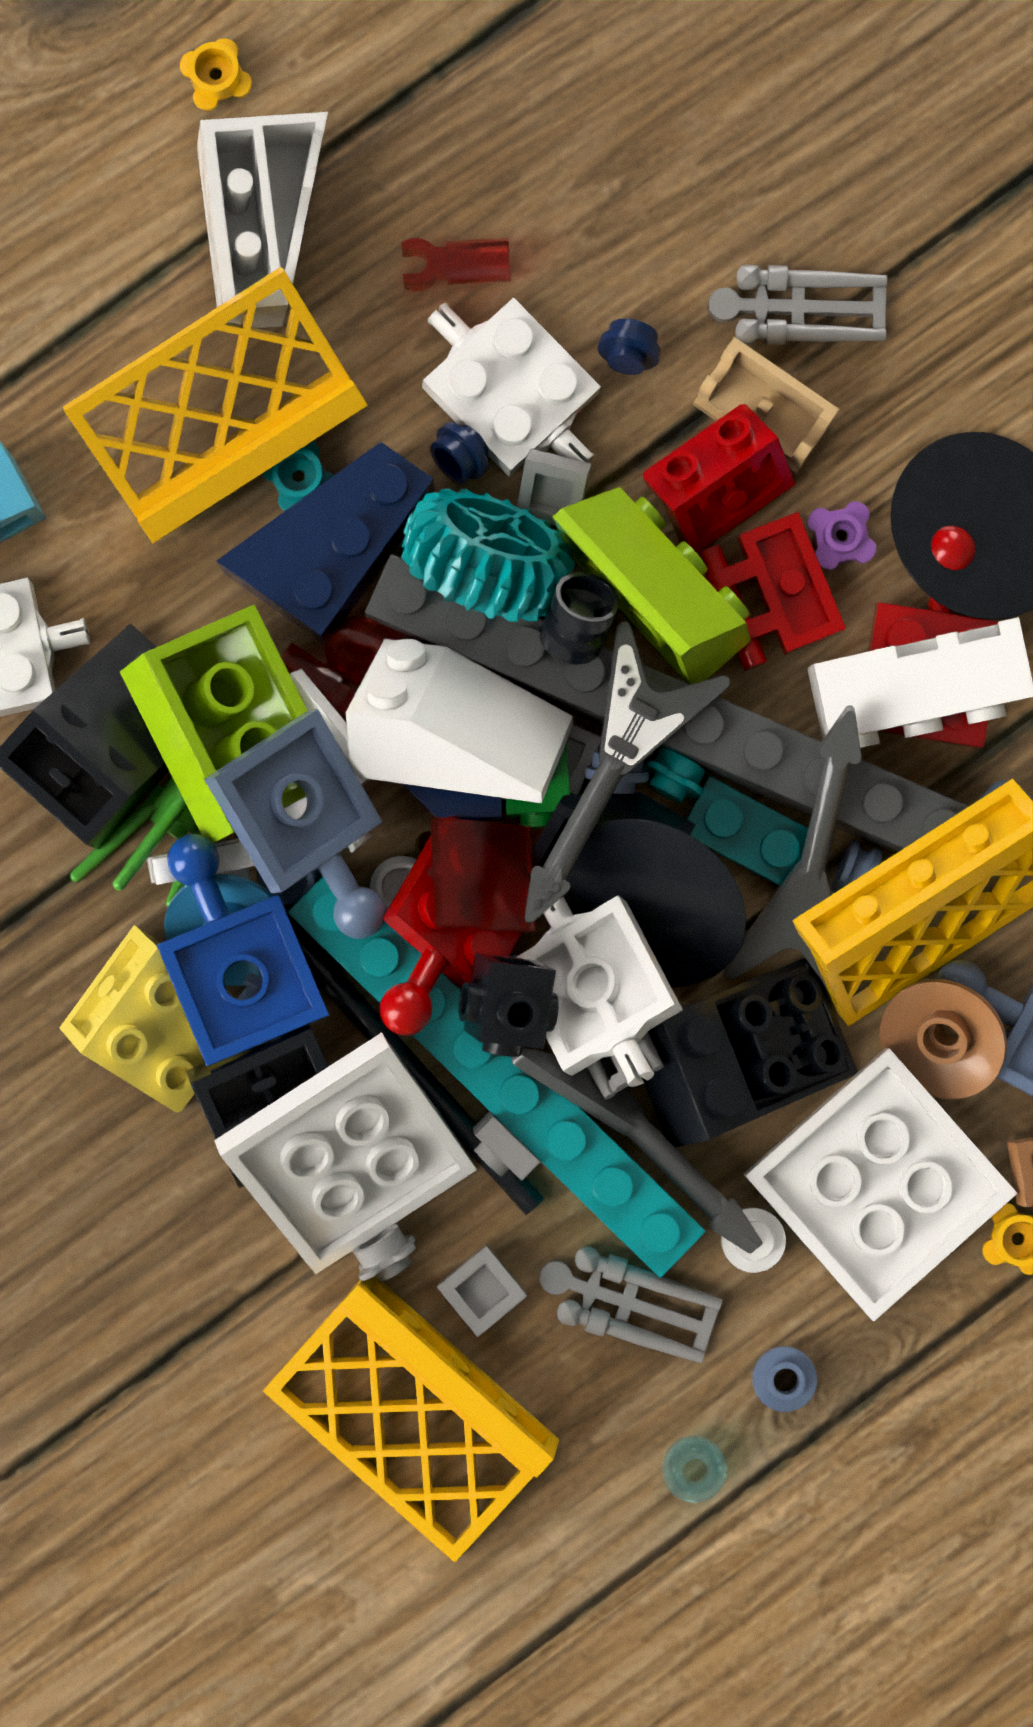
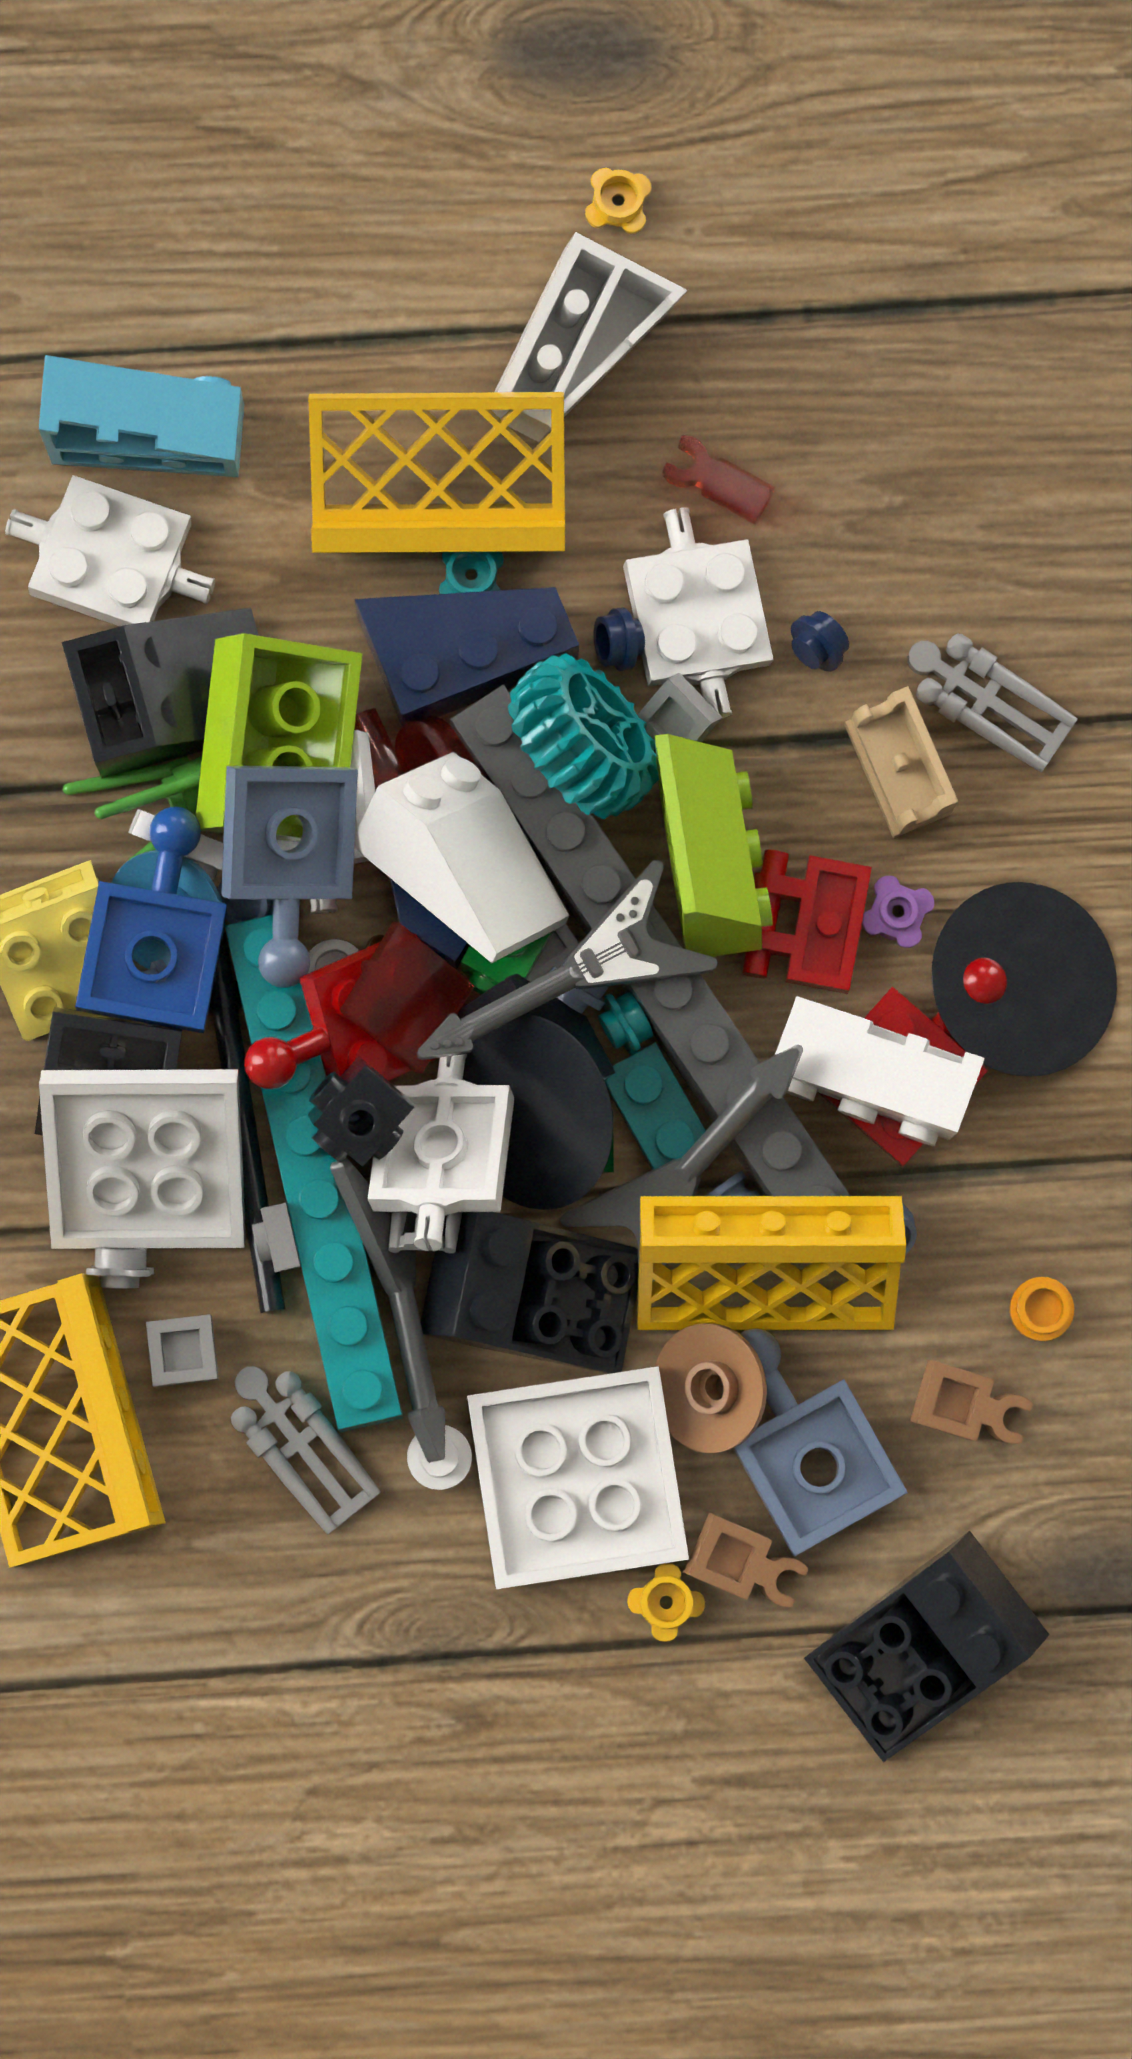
camera: 30 degrees right, 5 degrees down
black wheel [540,572,619,665] -> none
red bracket [642,404,795,553] -> none
clear light blue plate [662,1436,727,1502] -> none
sand blue plate [752,1346,817,1412] -> none

